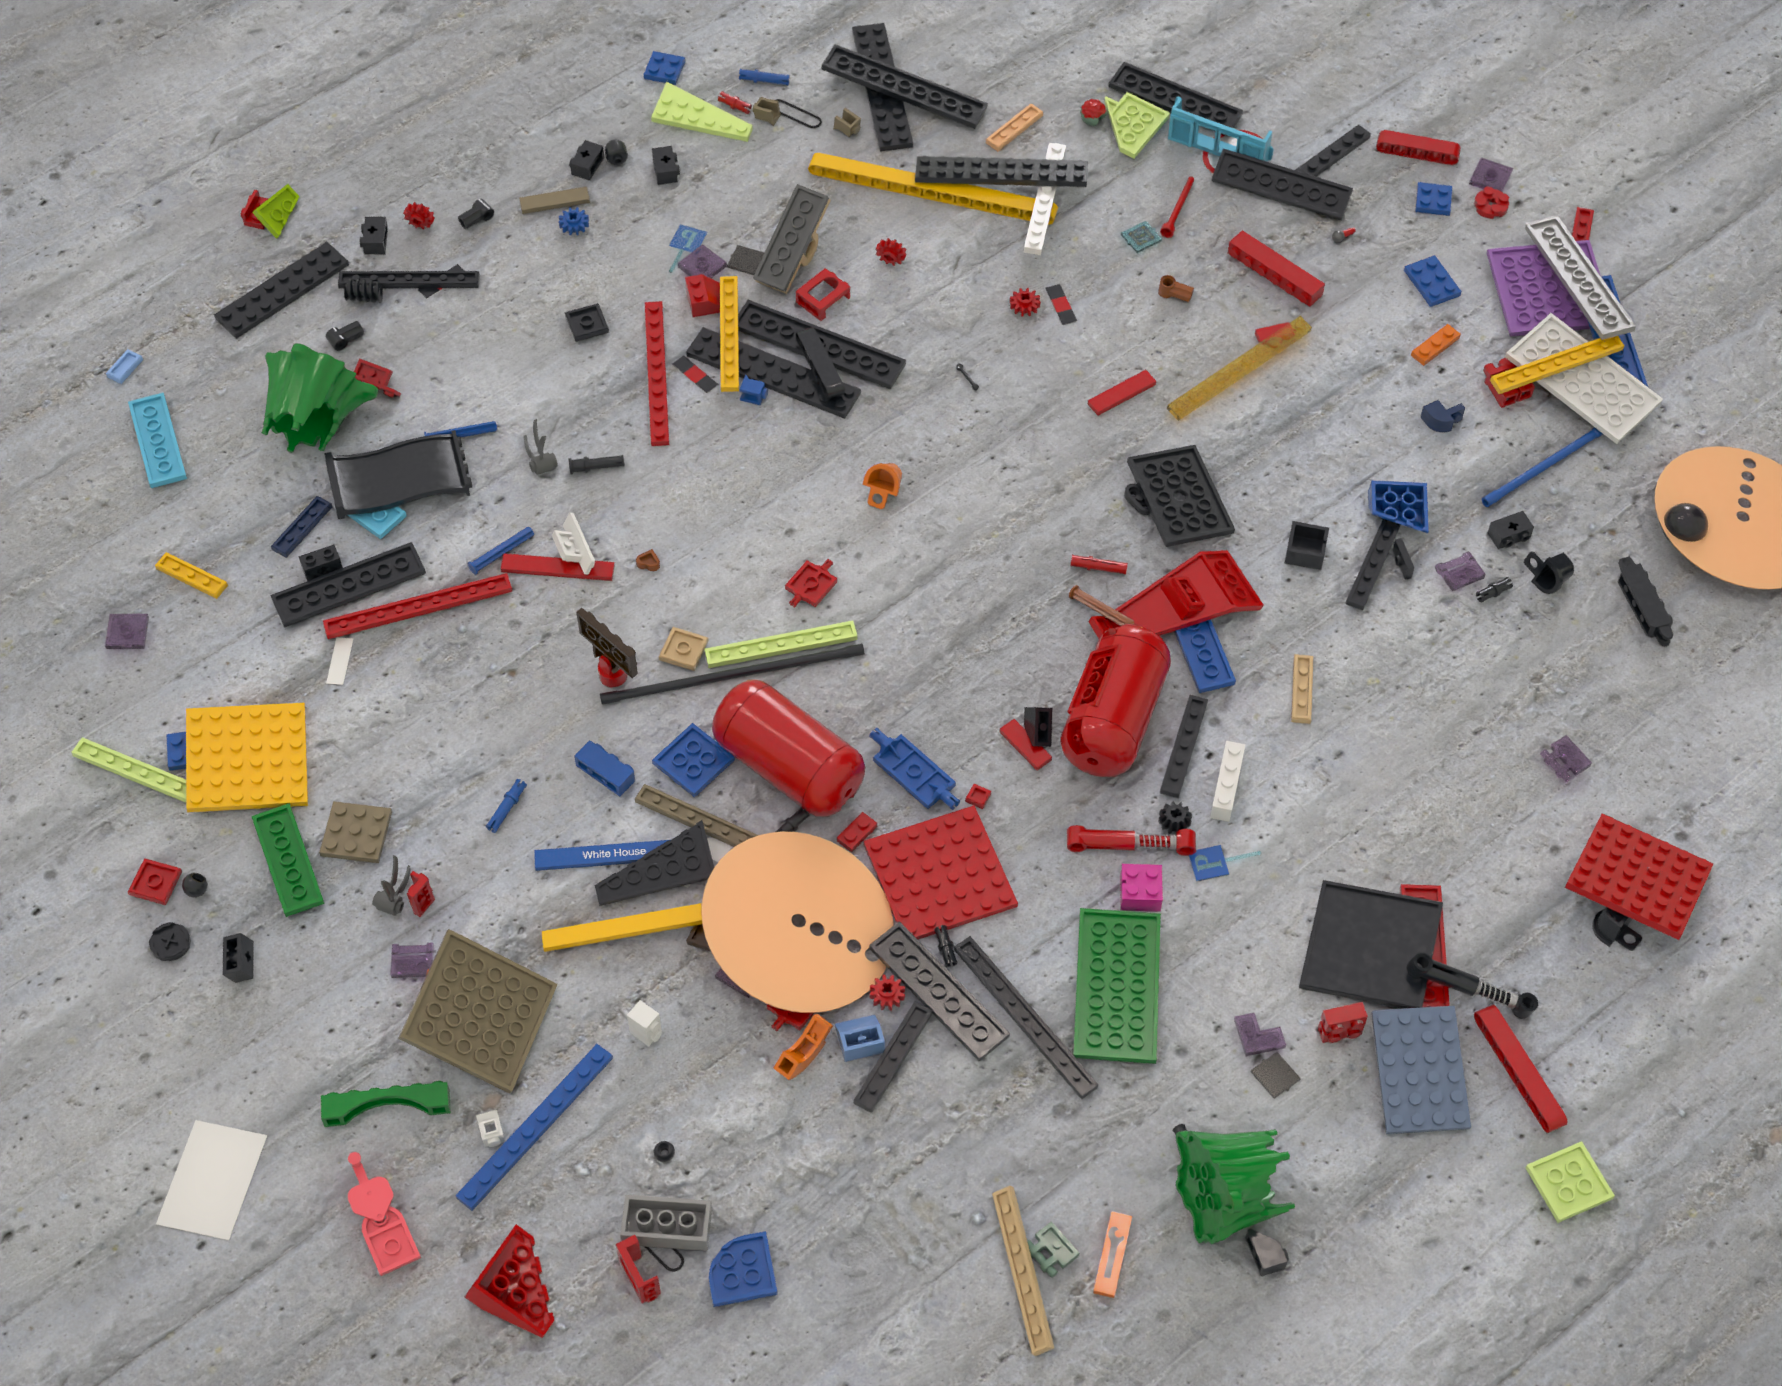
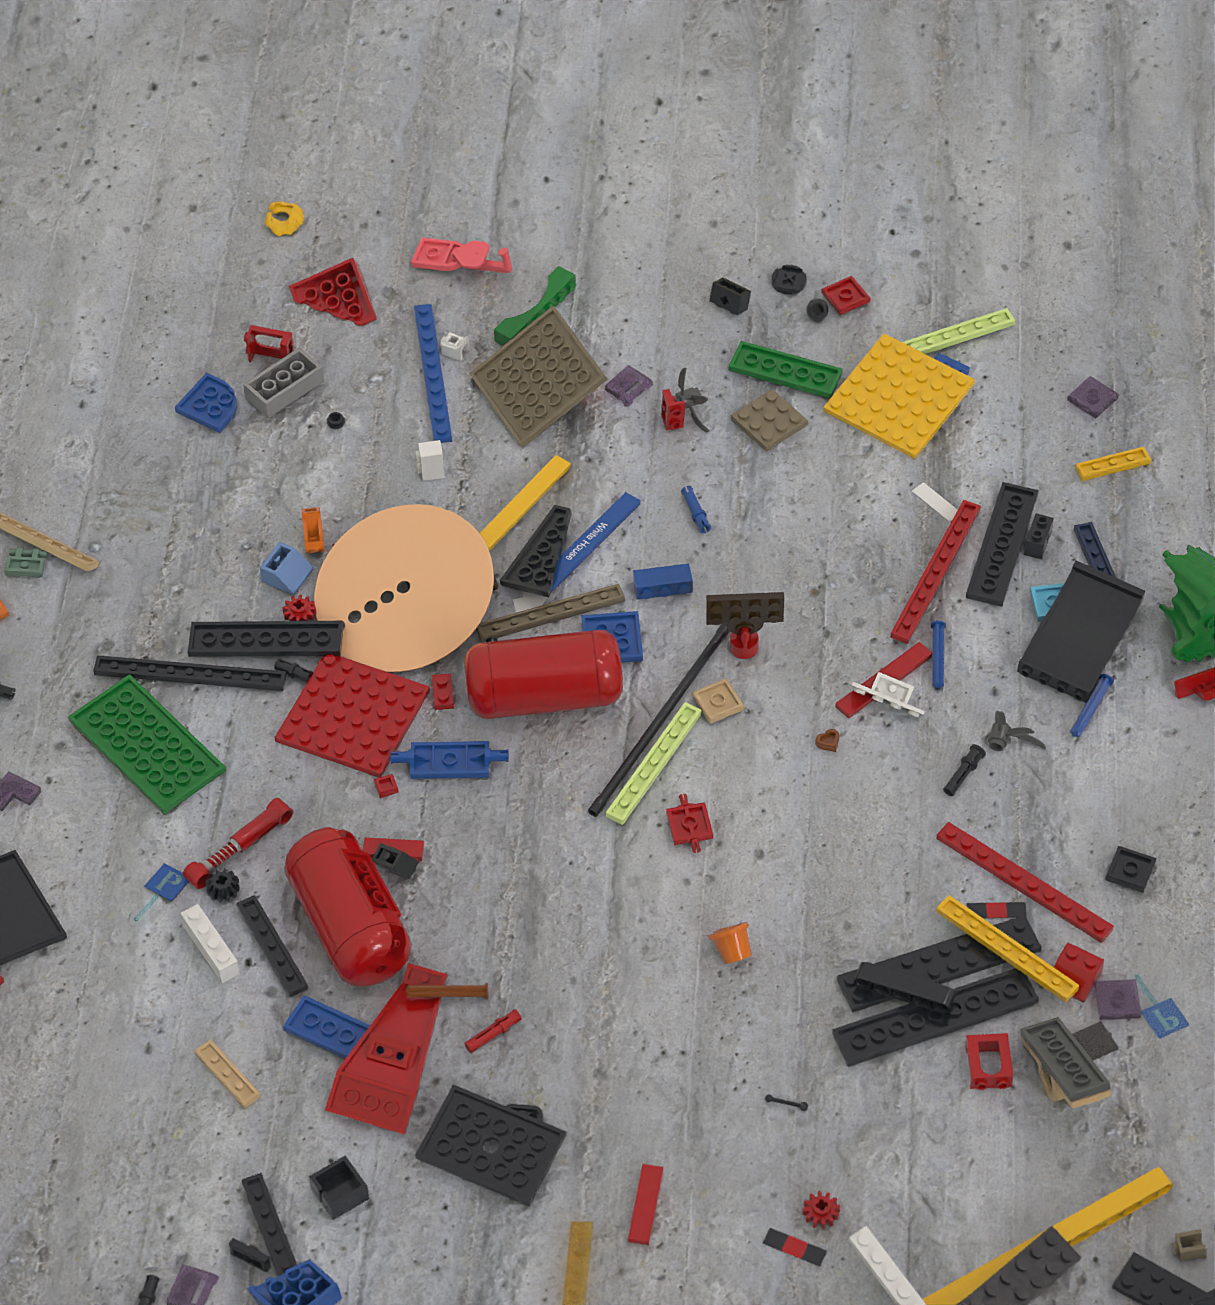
camera: 135 degrees right, 5 degrees down
white sticker [156,1120,267,1240] -> none
blue window [739,375,768,405] -> none
black plate [853,1001,932,1113] -> none
red gear [875,238,907,266] -> none
dark pink piece [1120,864,1163,912] -> none

